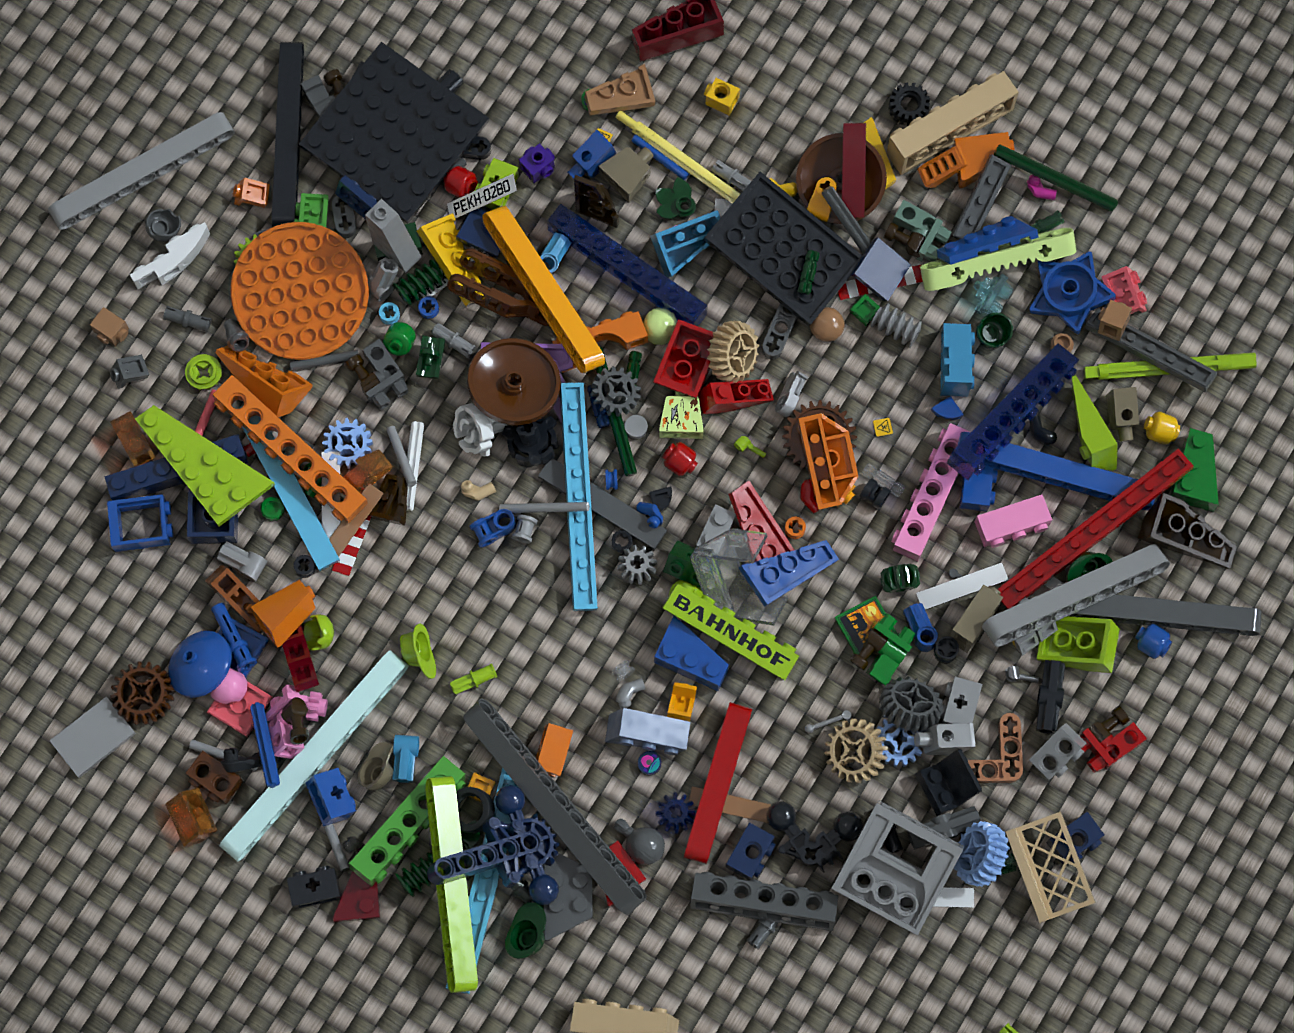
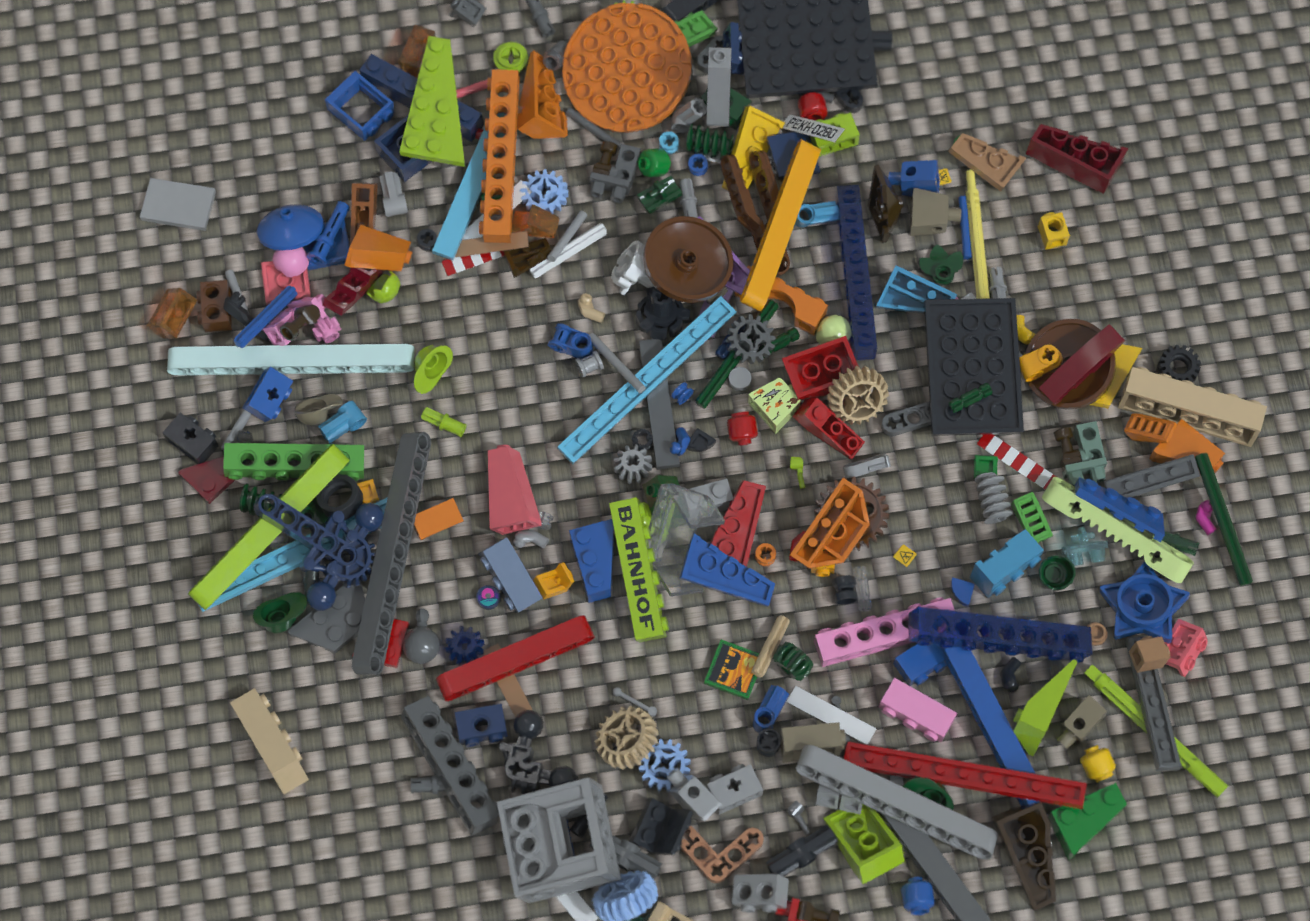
camera: 50 degrees right, 5 degrees down
reddish brown gear [110,661,175,725] -> none
green tile [260,497,285,521] -> none
dark purple brick [519,143,555,184] -> none
medium nougat hair [809,307,845,342] -> none
dark grey axle [822,186,871,255] -> none
green hips [849,613,915,686] -> none
tile [851,237,911,302] -> none
dark grey gear [879,676,943,734] -> none
none -> coral slope [488,445,542,535]
none -> tan axle [752,615,790,678]
none -> bright green slope [1011,492,1053,543]

